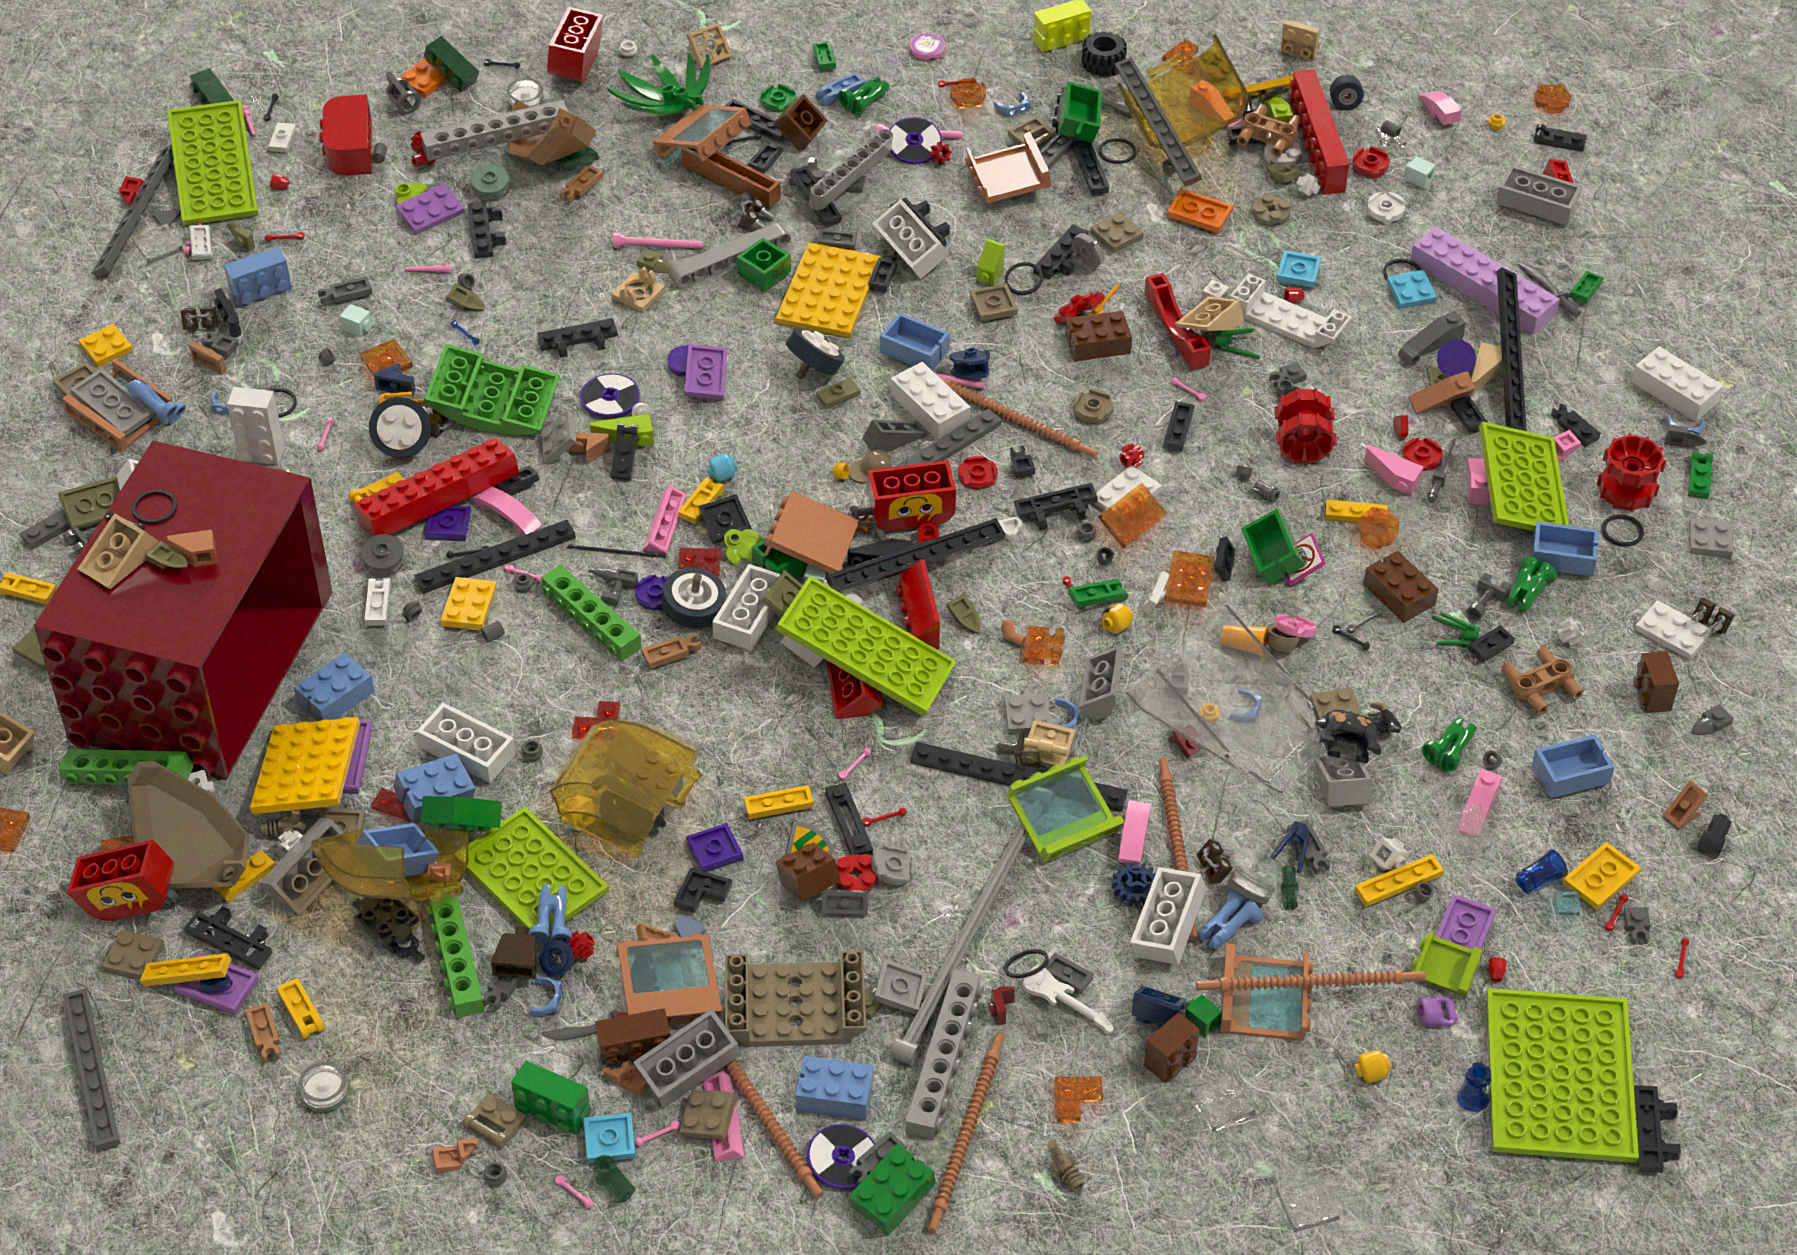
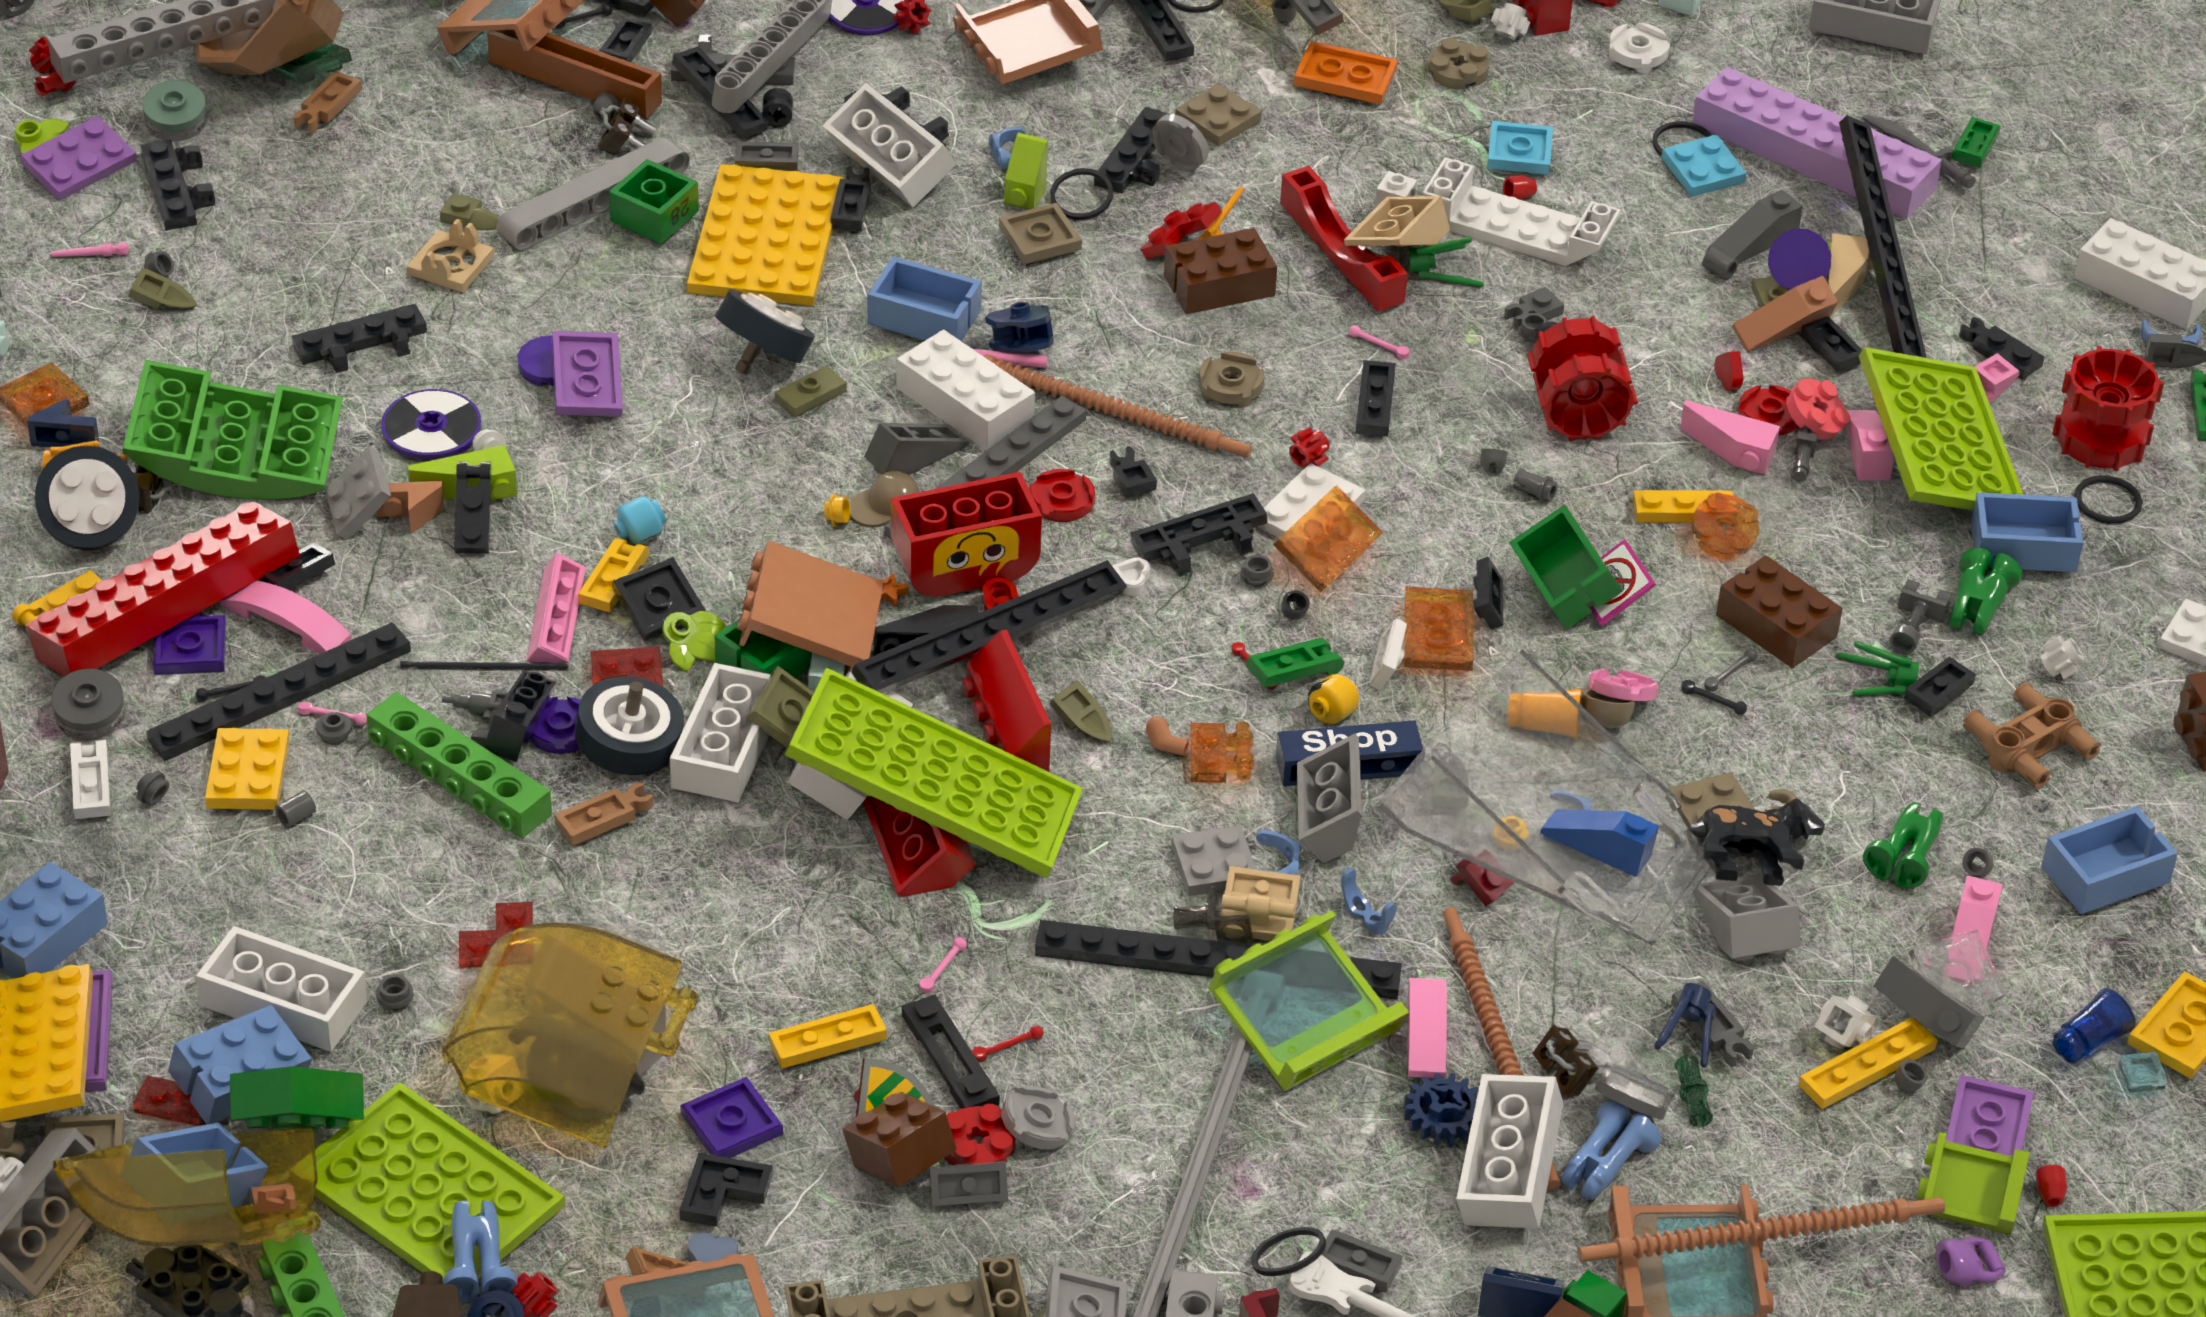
camera: 10 degrees left, 5 degrees down
clear blue hinge [451,320,480,345] -> none
bright pink piece [613,233,704,249] -> none
dark grey piece [847,506,888,541] -> none
none -> black slope [484,670,556,762]
none -> black wheel [762,88,793,127]
none -> medium blue cap [989,127,1025,170]
none -> dark blue brick [1276,720,1424,786]
none -> medium blue cap [1341,868,1397,934]
none -> blue slope [1540,809,1659,877]
none -> coral plate [1786,378,1850,440]
none -> dark grey slope [1873,956,1985,1048]

